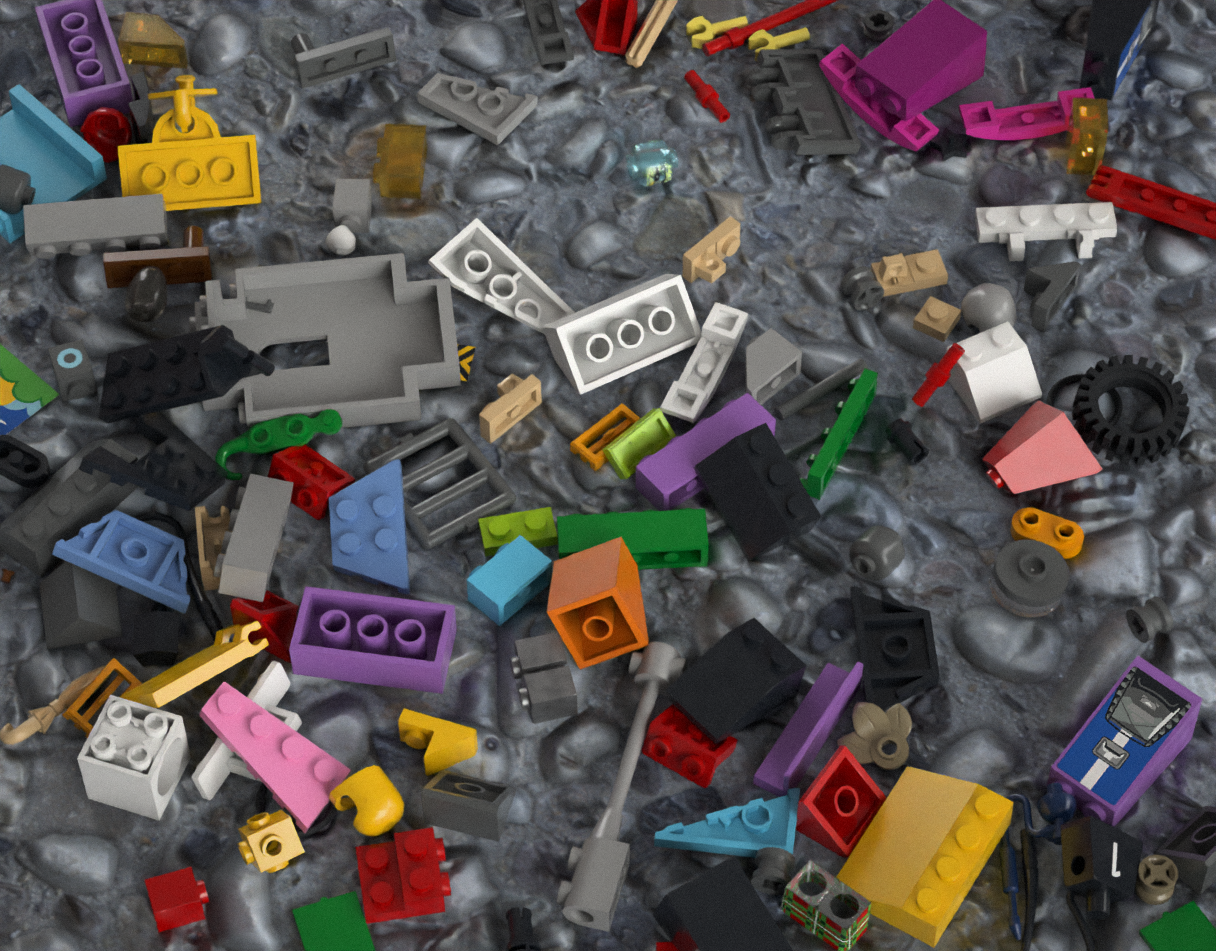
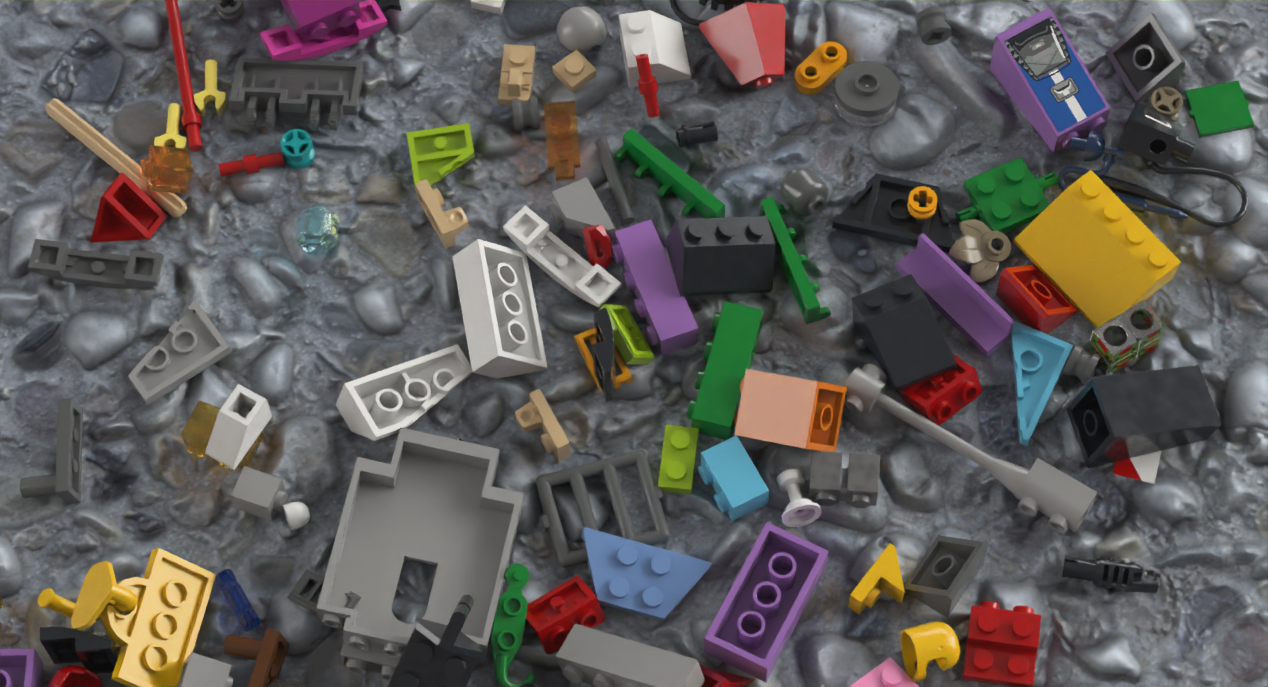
camera: 70 degrees left, 10 degrees up
none -> clear orange brick [140,145,193,194]
none -> white slope [205,384,272,470]
none -> clear blue axle [215,569,260,632]
none -> teal wheel [280,129,315,169]
none -> lime wing [406,123,475,191]
none -> clear orange hinge [544,101,581,181]
none -> red piece [582,224,613,268]
none -> black slope [593,308,616,402]
none -> green hinge [760,197,831,324]
none -> white piece [776,469,821,527]
none -> light orange bush [907,186,938,220]
none -> green plate [955,157,1059,233]

